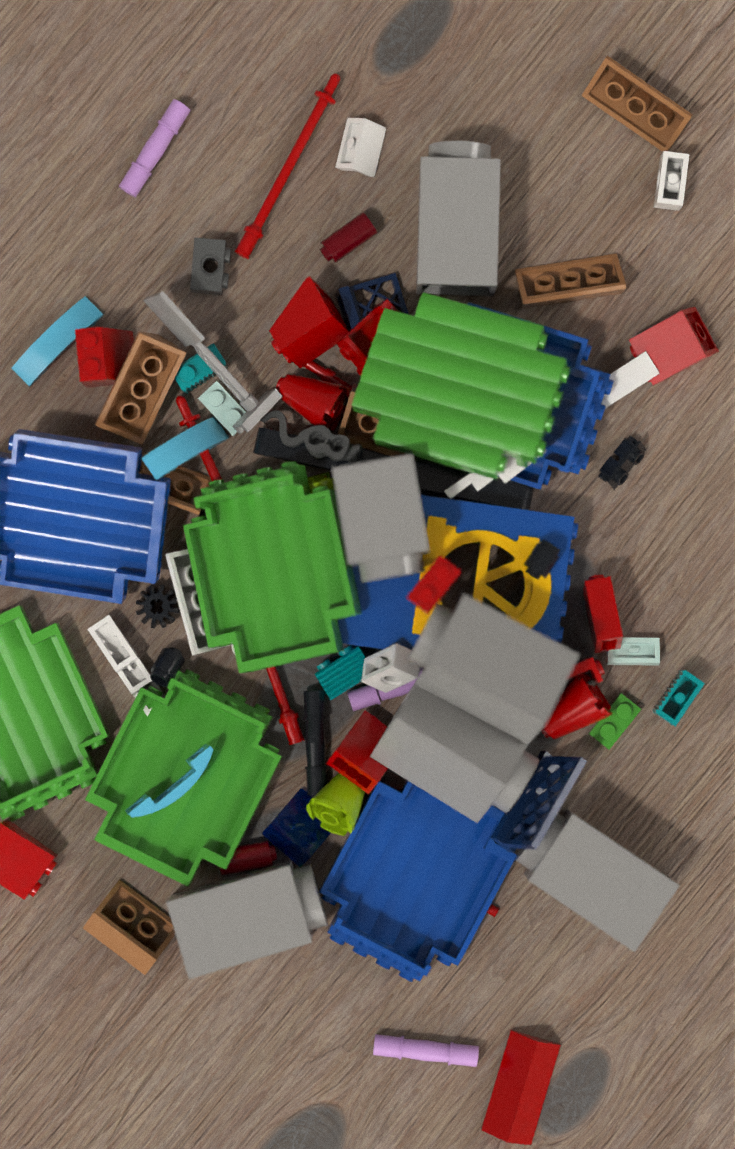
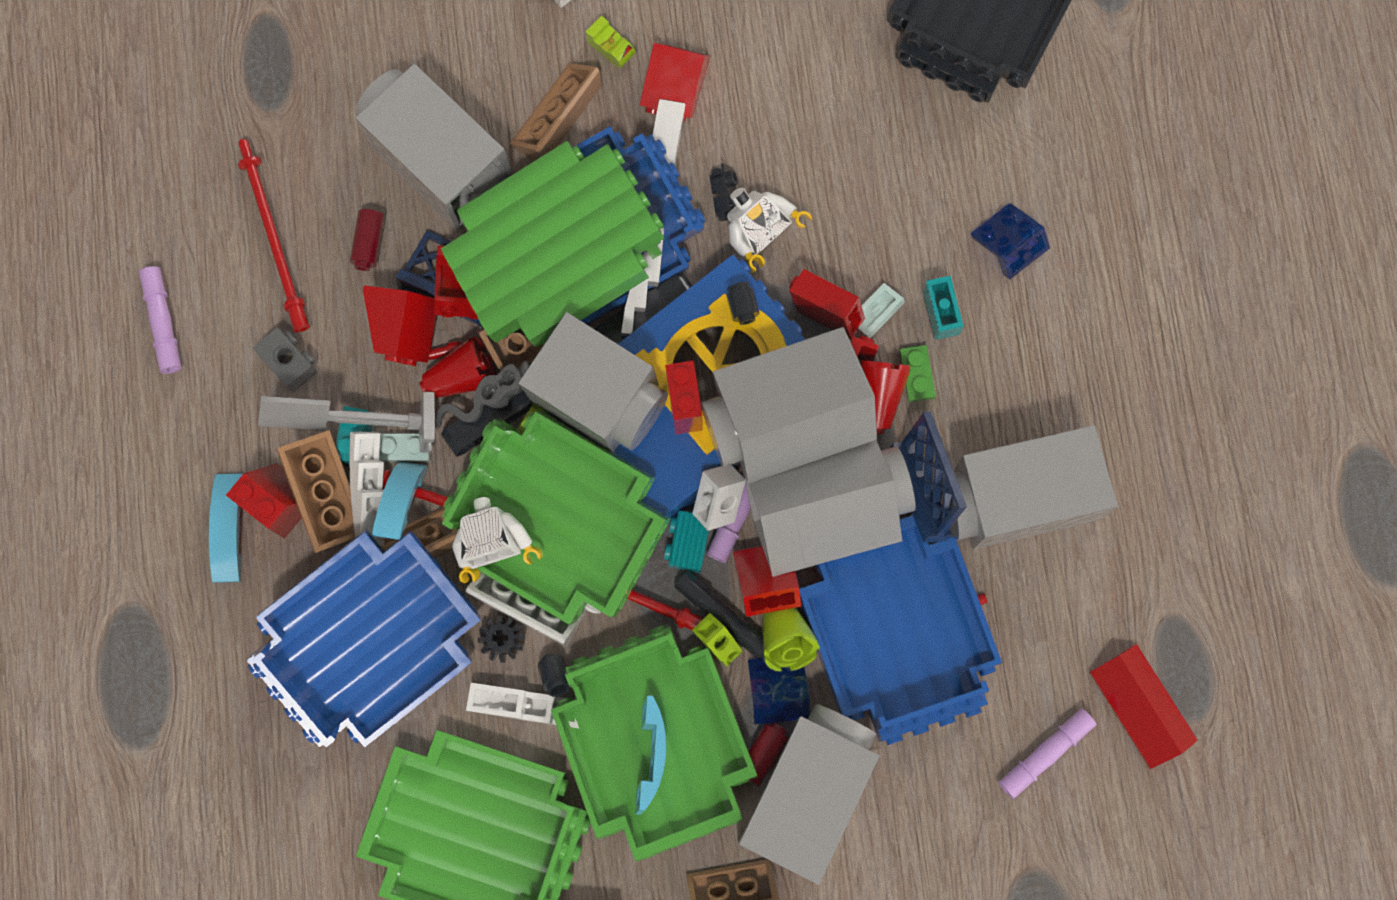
camera: 45 degrees left, 10 degrees down
white panel [335,118,386,177] -> none
none -> white slope [350,431,385,546]
none -> white torso [452,497,543,583]
none -> lime leg [585,16,636,68]
none -> lime leg [692,613,743,667]
none -> white torso [727,188,812,273]

